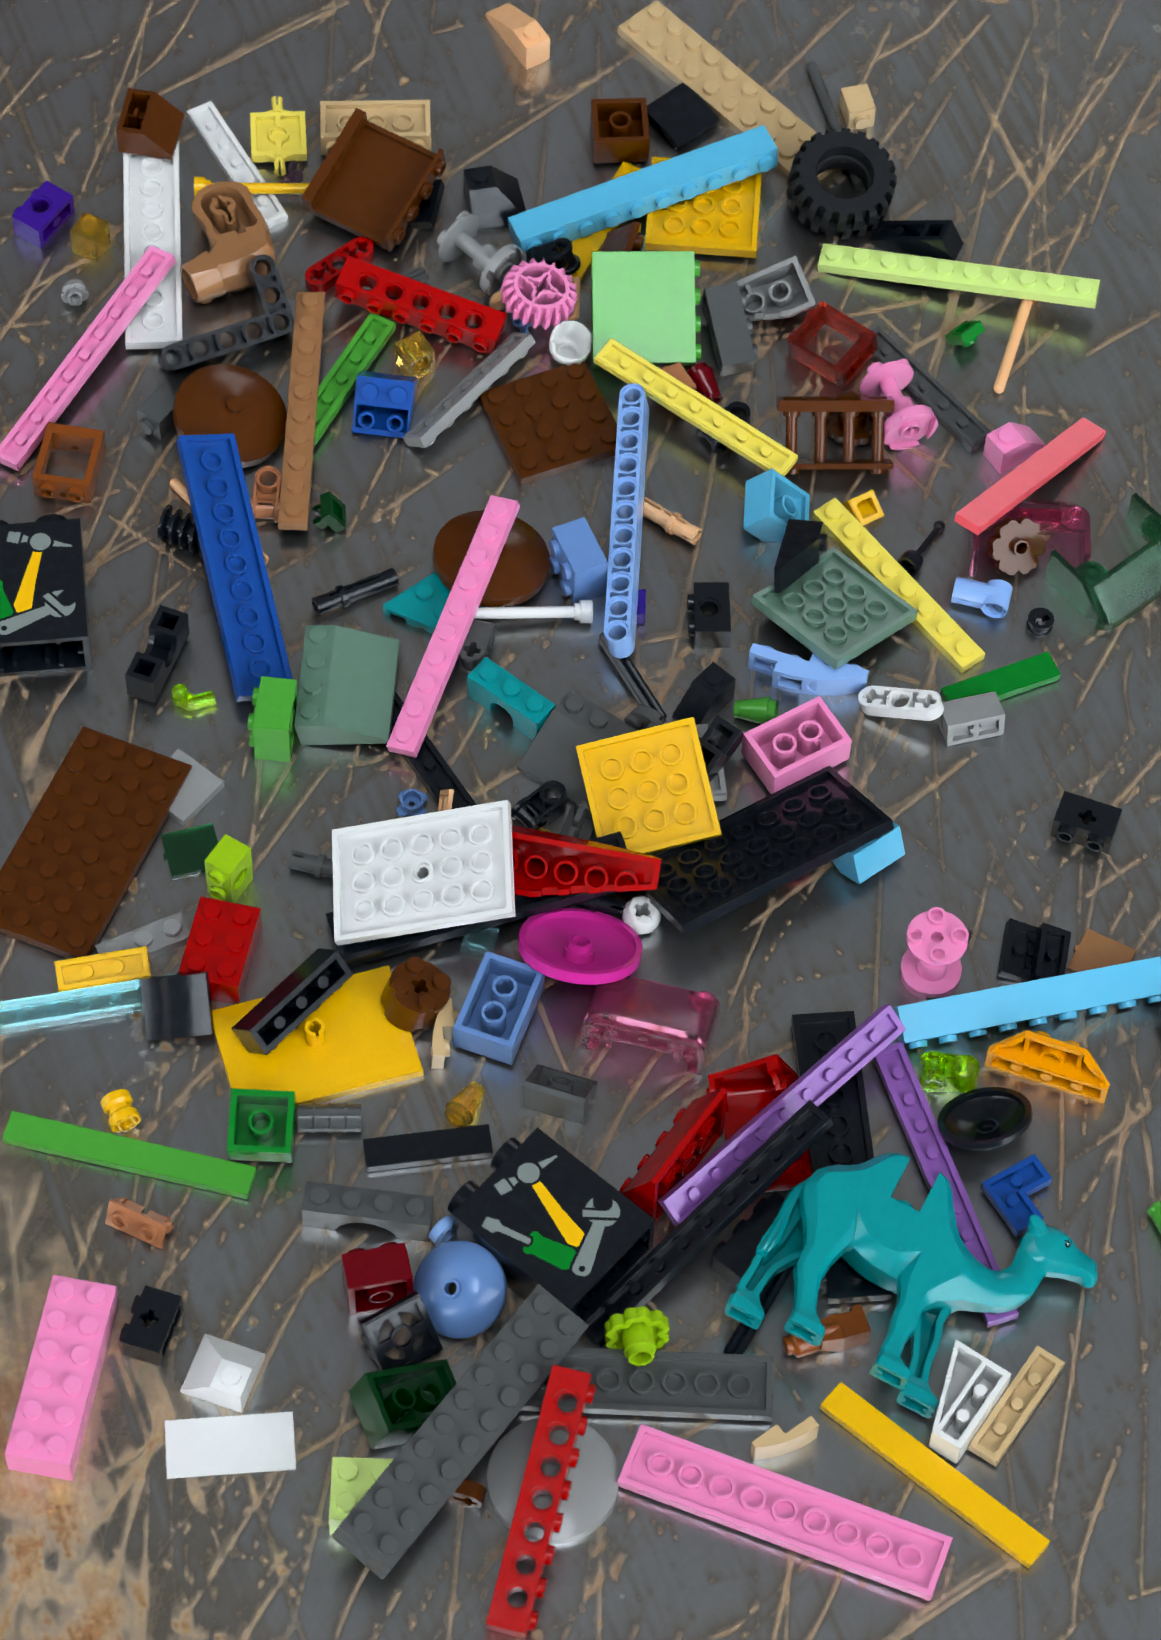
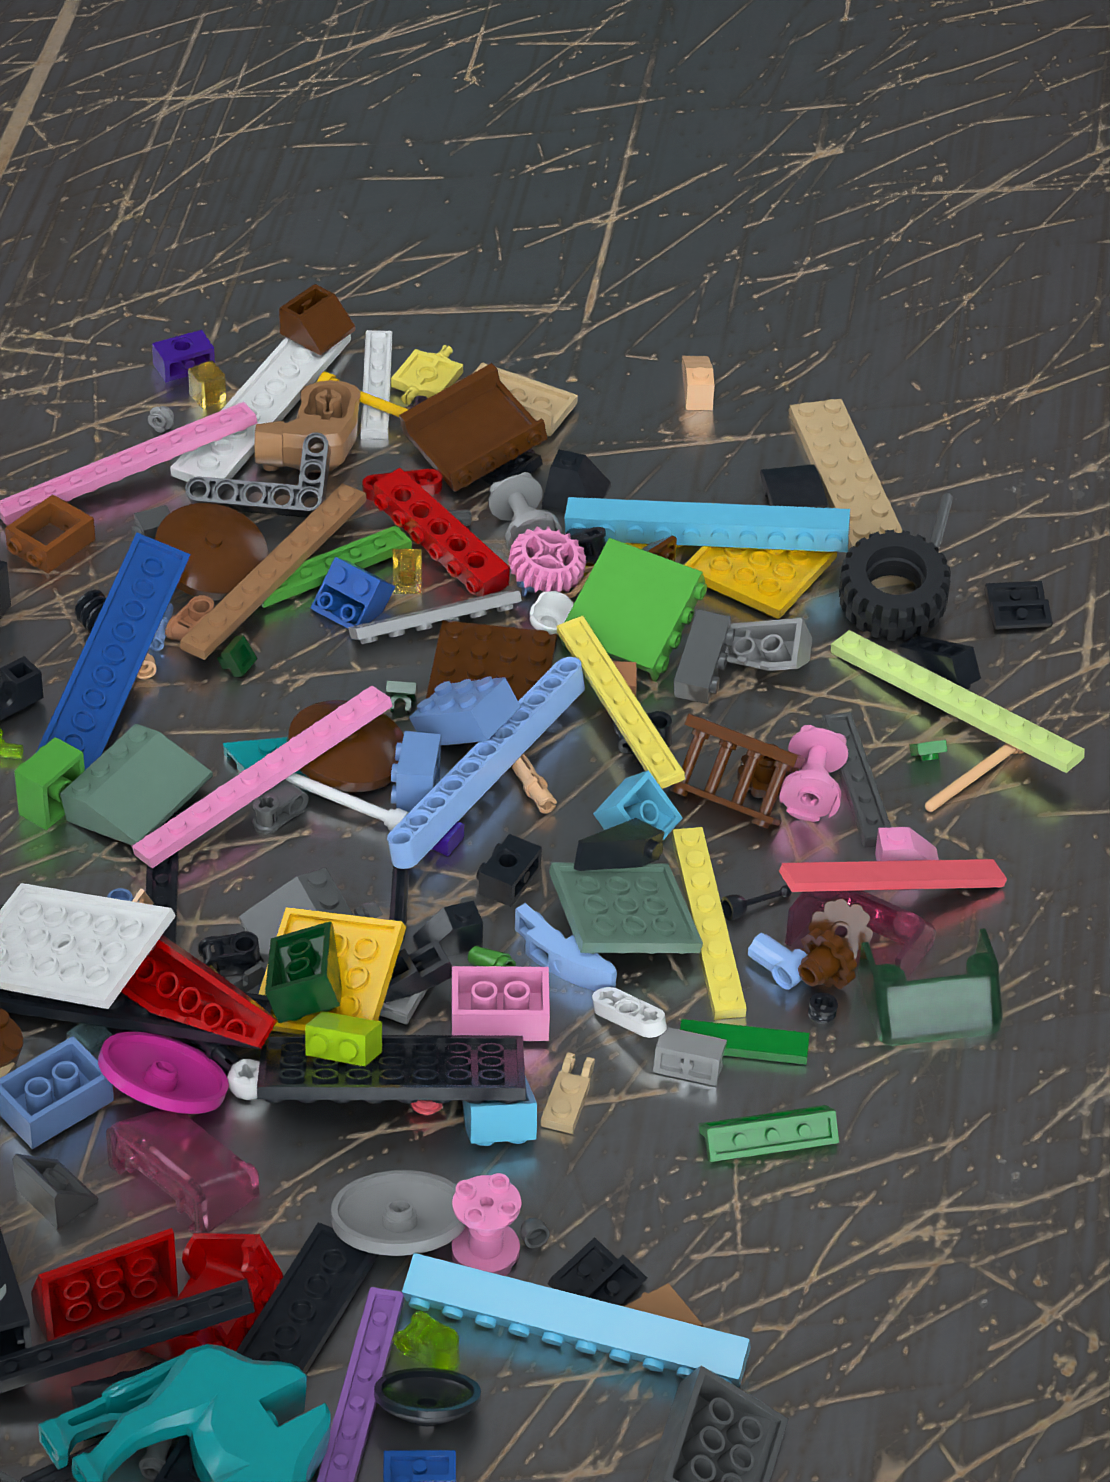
camera: 30 degrees right, 15 degrees down
black pin [311,568,399,616] -> none
teal arch [467,657,556,741] -> none
reddish brown brick [590,98,650,163] -> none
medium lavender plate [658,1004,906,1226] -> none
dark red cone [687,362,723,404] -> none
clear red window [787,301,878,389] -> none
tan brick [839,83,876,130] -> none
yellow slope [842,489,885,526] -> none
light orange wedge [984,1030,1110,1104] -> none
black brick [1050,791,1122,854] -> none
none -> dark green slope [265,921,342,1023]
none -> lime brick [305,1011,382,1066]
none -> light grey dish [331,1170,466,1256]
none -> tile [386,680,418,713]
none -> medium blue brick [409,677,521,745]
none -> tan hinge [541,1052,595,1134]
none -> fence [698,1105,839,1162]
none -> reddish brown plant [798,928,857,989]
none -> black slope [984,581,1053,629]

